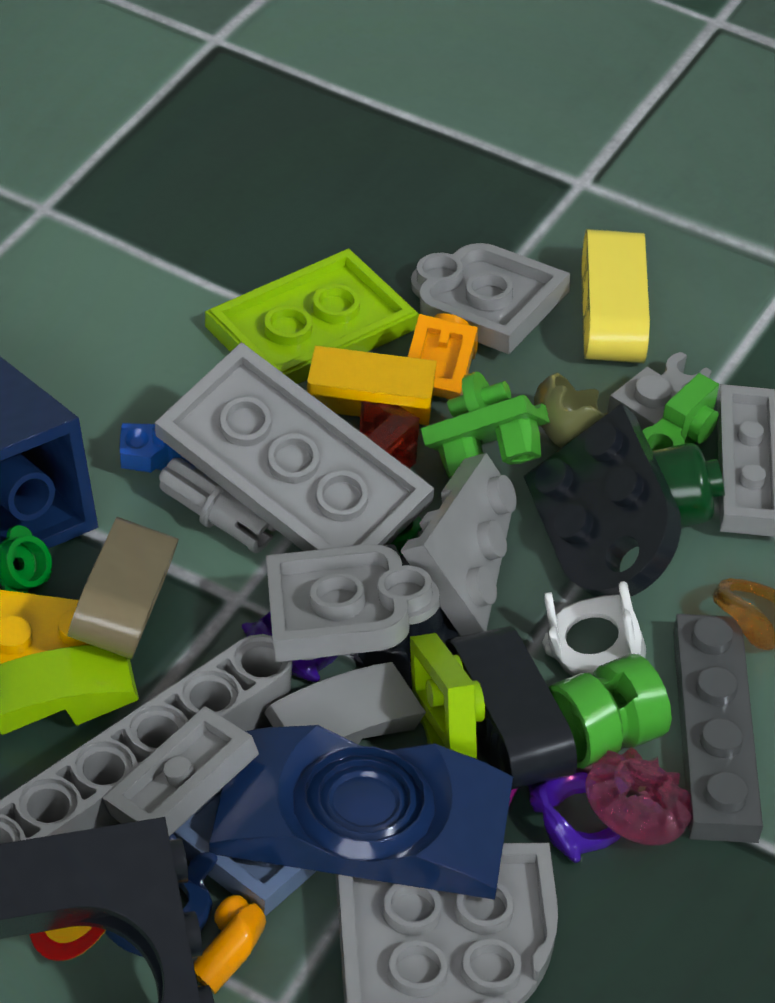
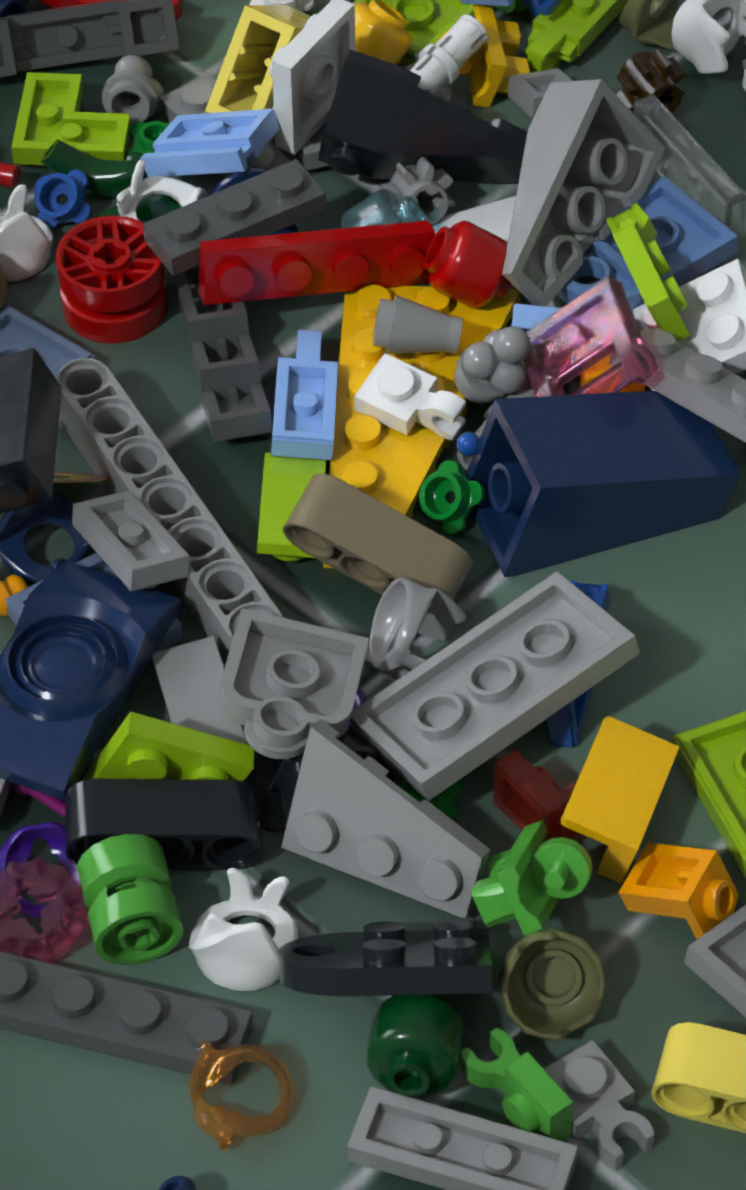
camera: 110 degrees right, 5 degrees up
none -> light grey piece [369,576,466,680]

